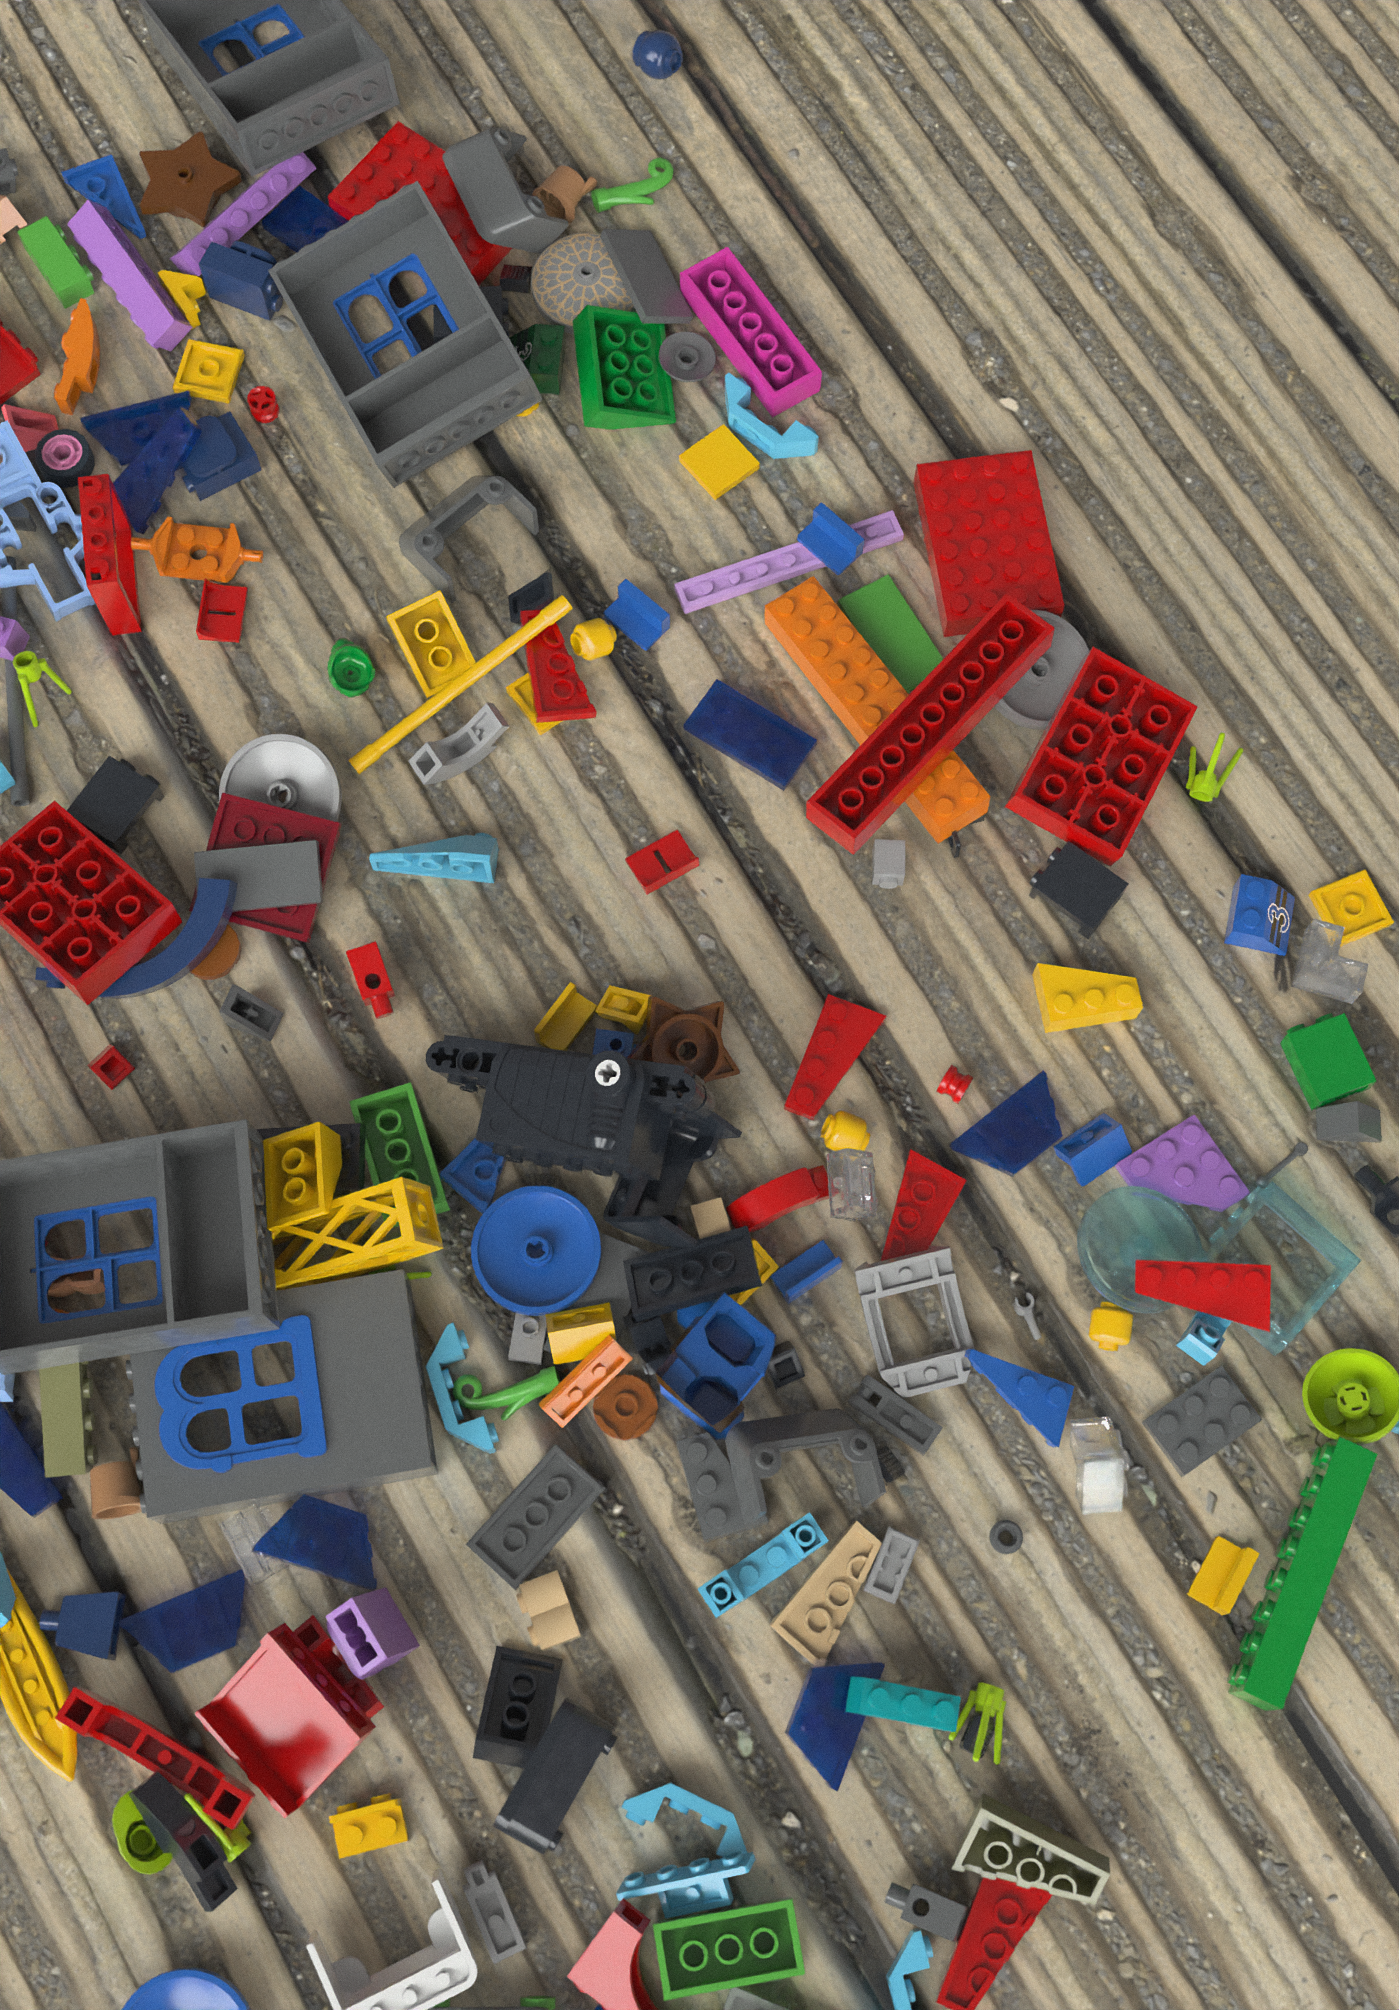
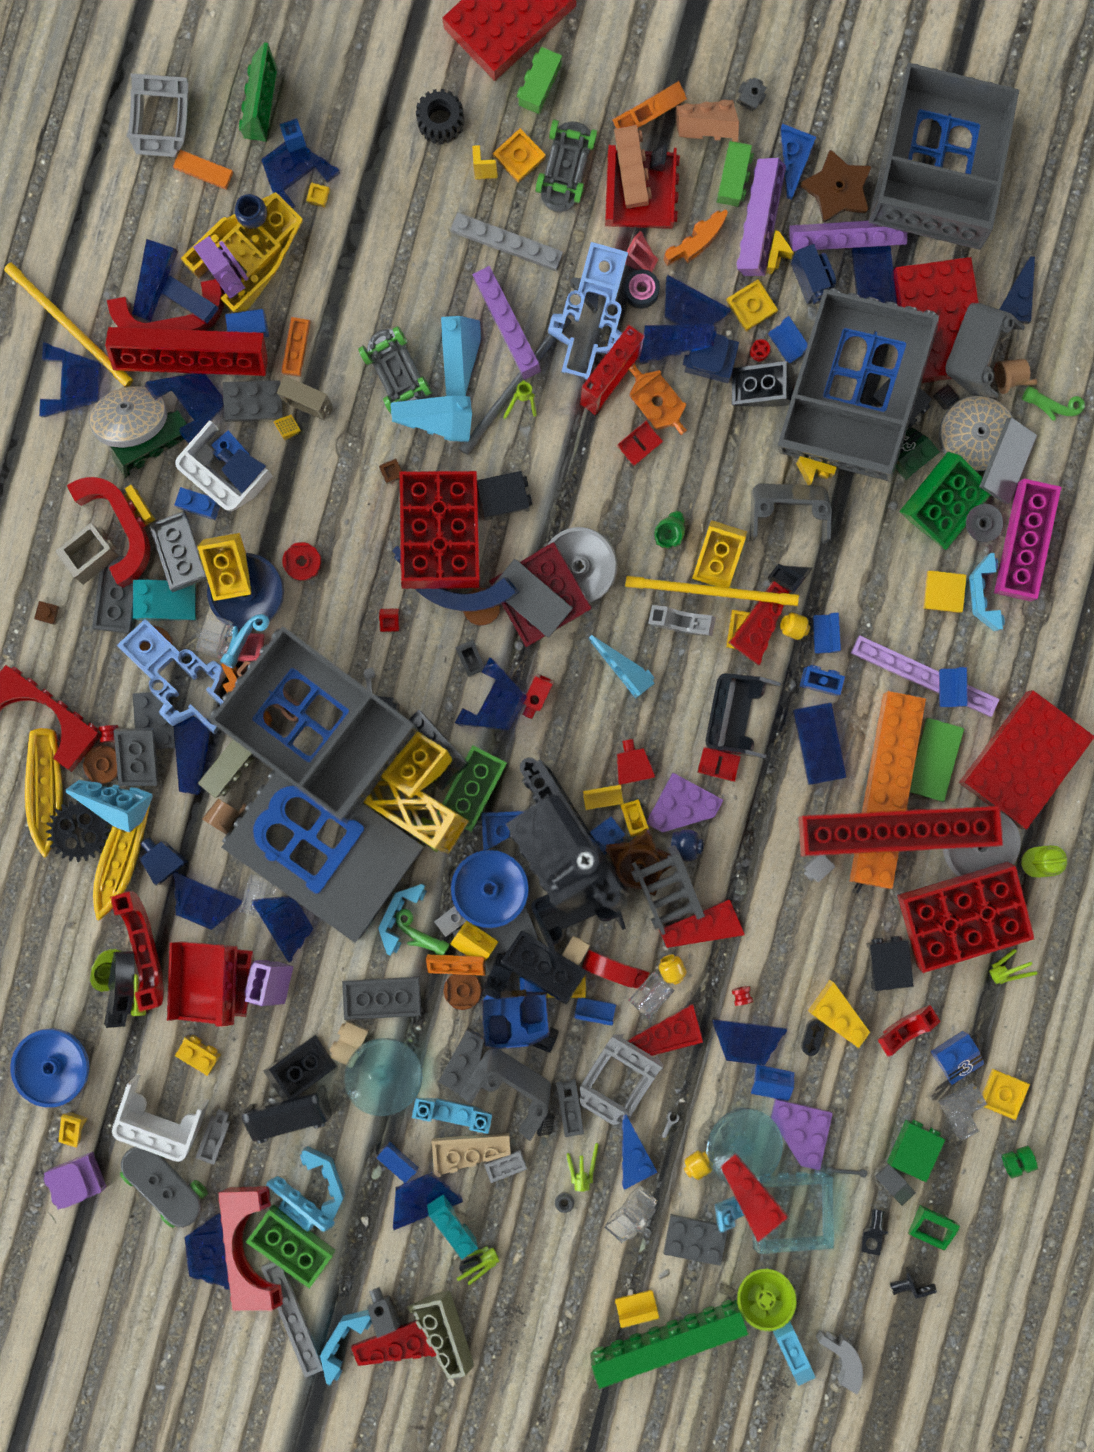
camera: 45 degrees right, 15 degrees up
none -> clear light blue dish [344,1038,423,1116]
none -> blue panel [376,1142,419,1184]
none -> clear blue wing [455,657,527,730]
none -> lime plant [566,1143,599,1192]
none -> red torso [617,739,655,785]
none -> dark grey fence [631,845,705,935]
none -> medium lavender plate [646,773,723,832]
none -> dark blue piece [671,830,704,862]
none -> black windscreen [705,673,781,759]
none -> black slope [732,361,794,407]
none -> blue panel [768,316,808,364]
none -> yellow slope [796,456,837,485]
none -> blue brick [799,665,845,696]
none -> black beam [801,1019,825,1056]
none -> red arch [878,1005,941,1057]
none -> dark blue wing [999,256,1035,324]
none -> lime piece [1021,845,1067,878]

